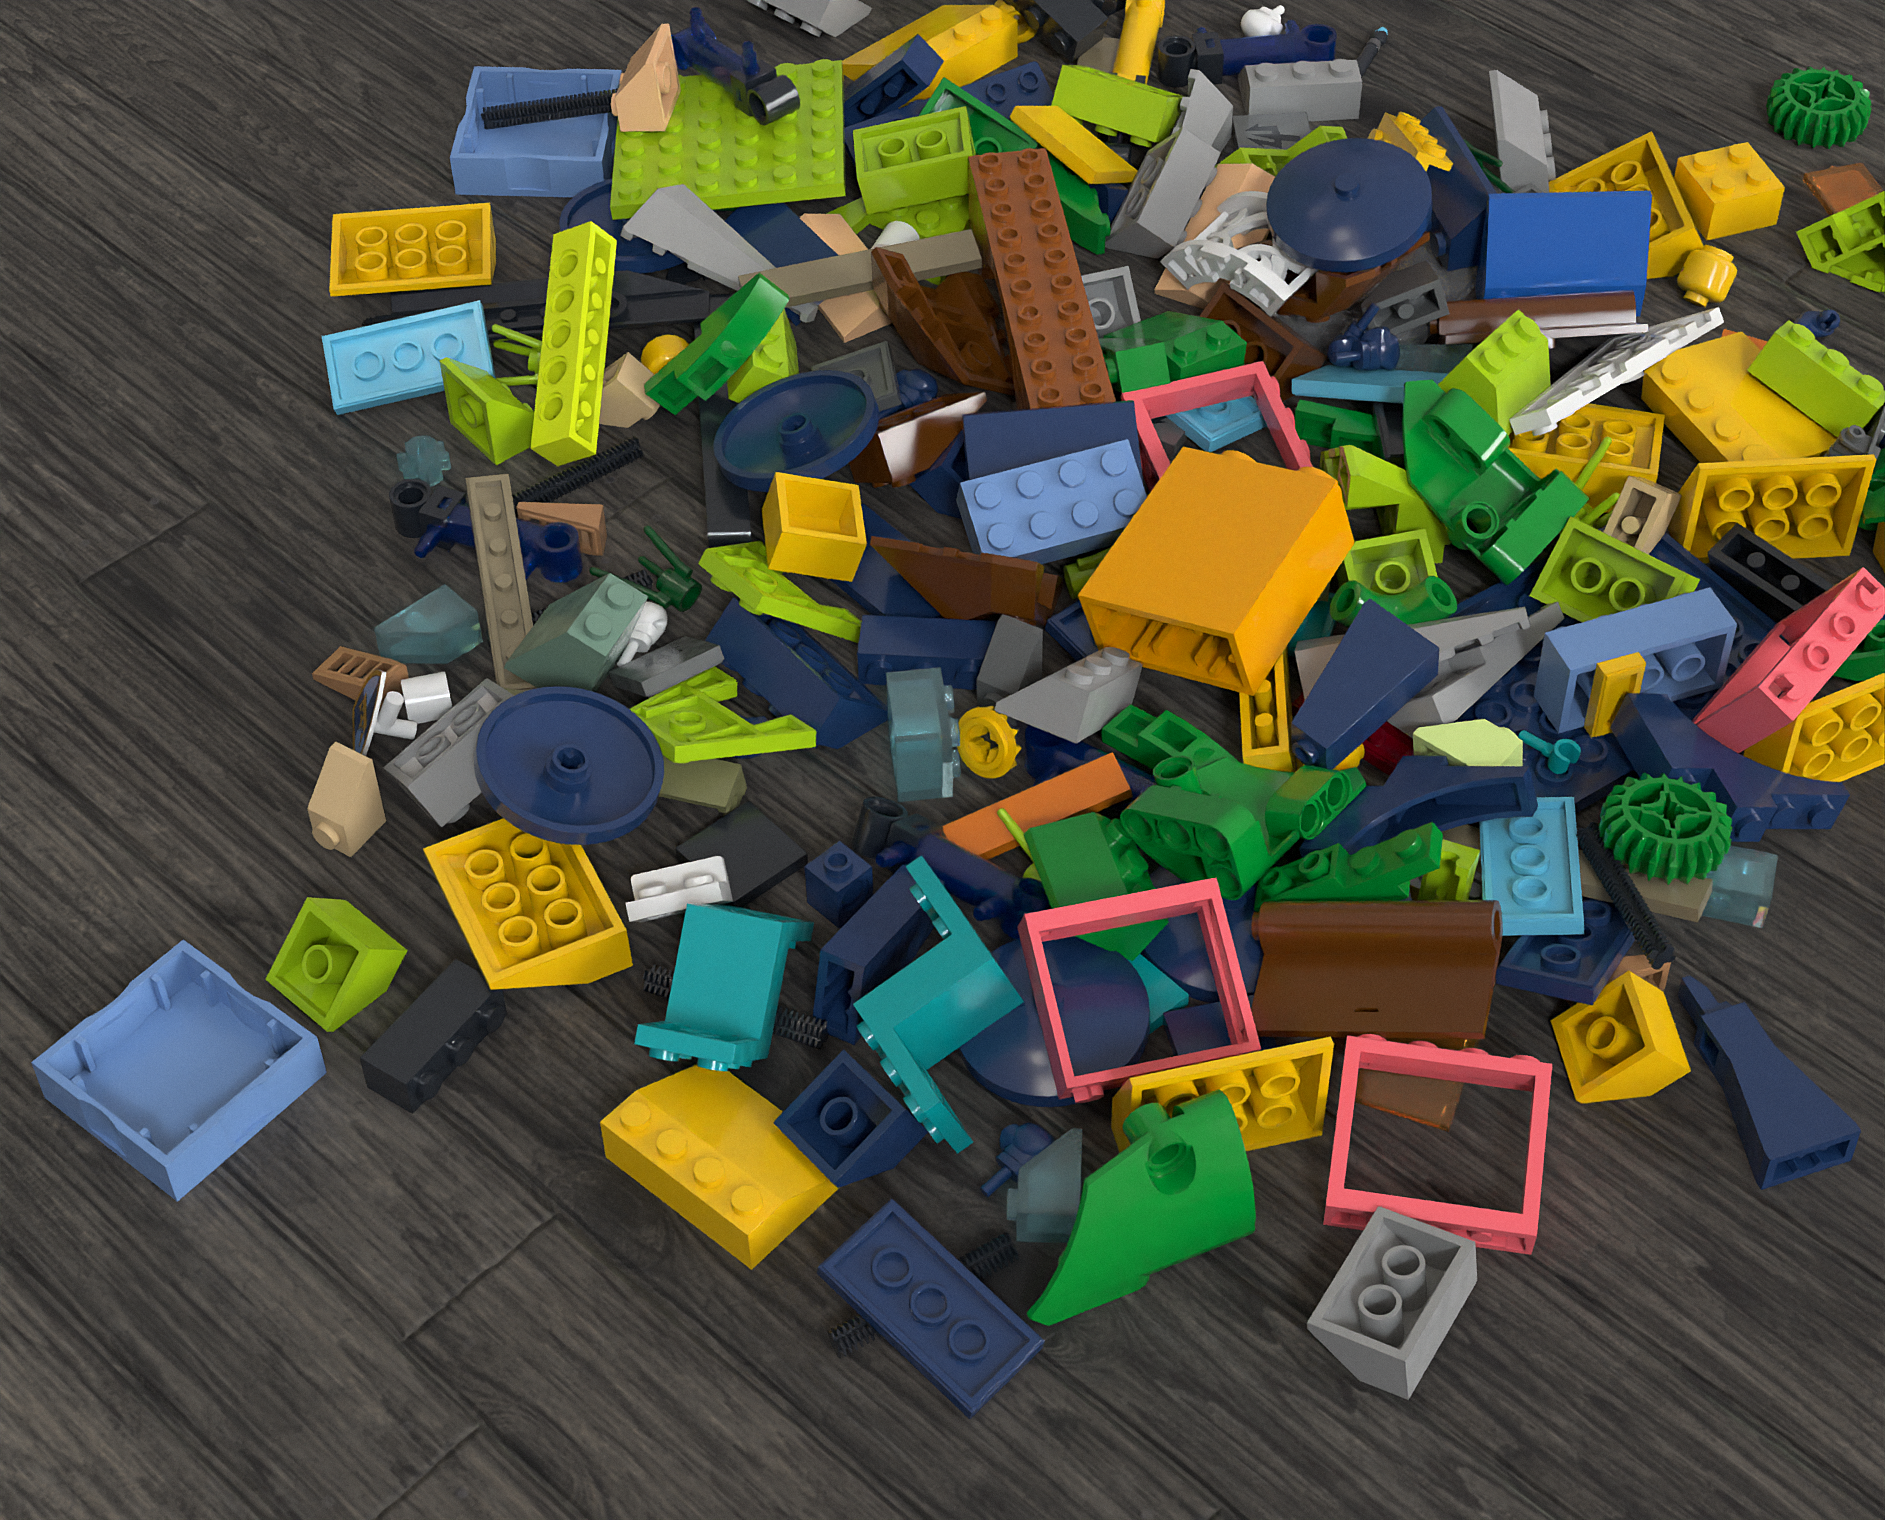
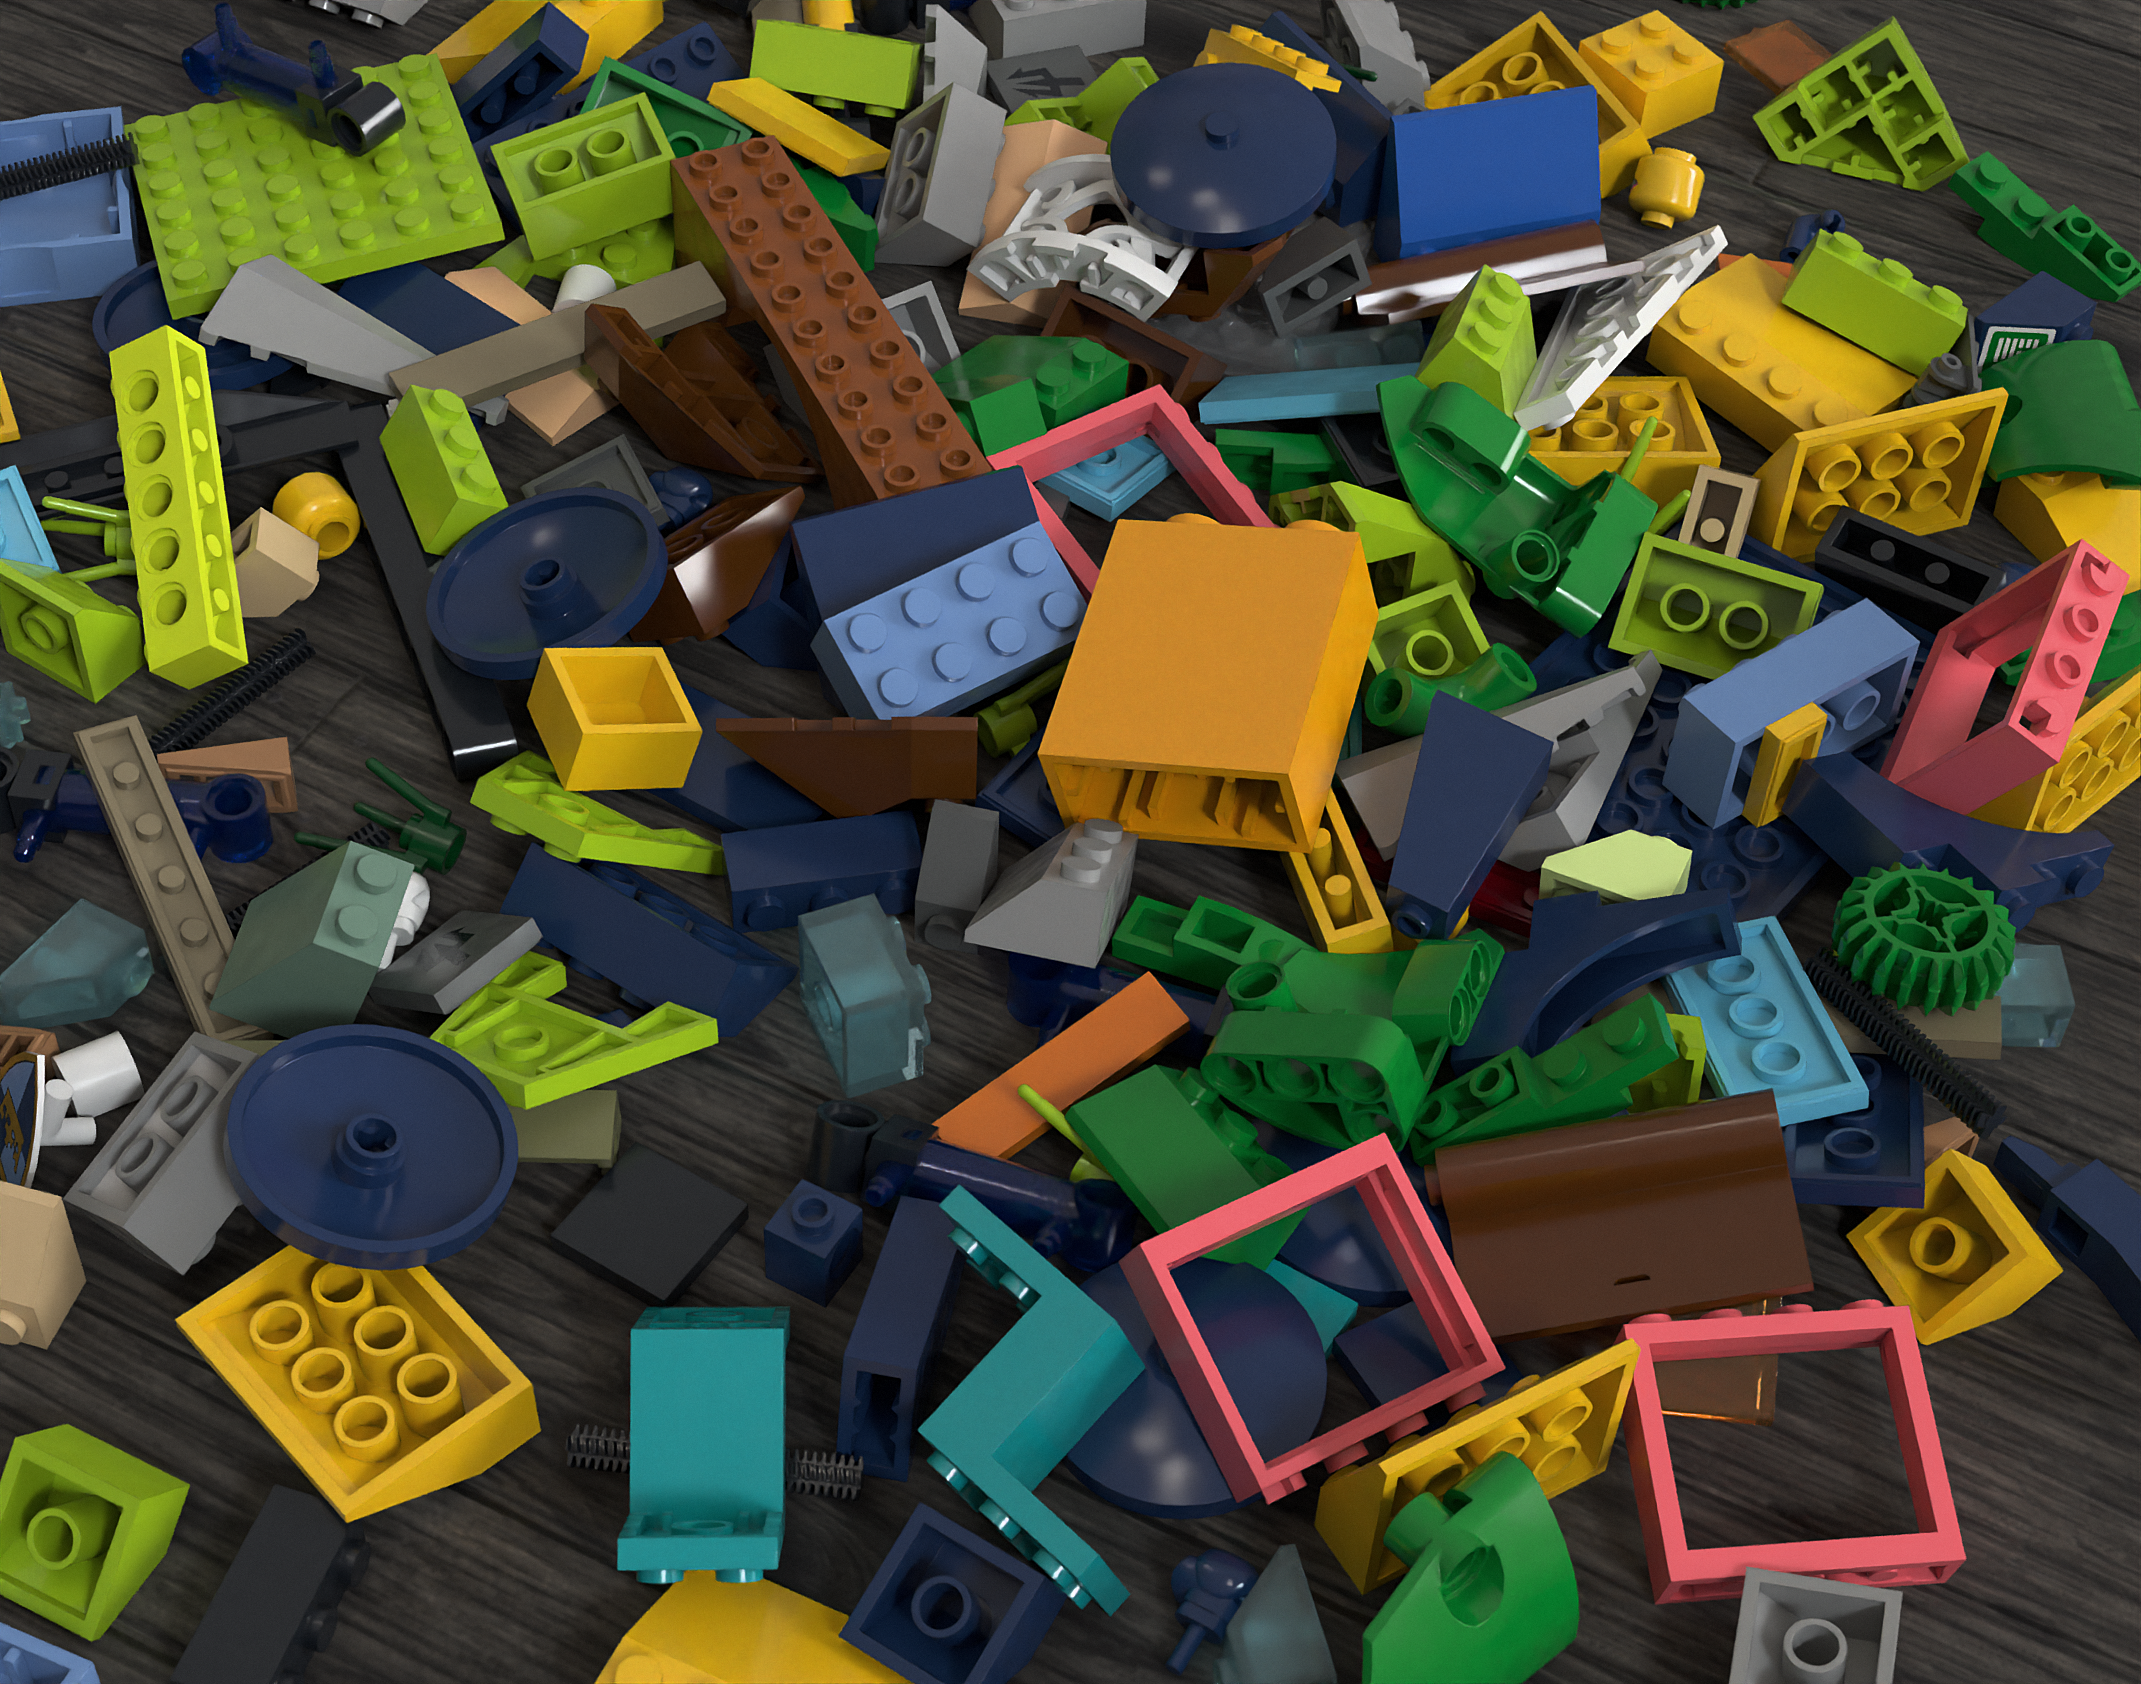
camera: 20 degrees left, 0 degrees up
light nougat slope [611,24,681,132] -> none
white bracket [626,856,733,922] -> none
green slope [644,273,789,415] -> none
yellow gear [956,706,1022,778] -> none
dark blue piece [1327,303,1380,367] -> none
dark blue piece [1332,326,1400,371] -> none
teal hand [1518,730,1581,774] -> none

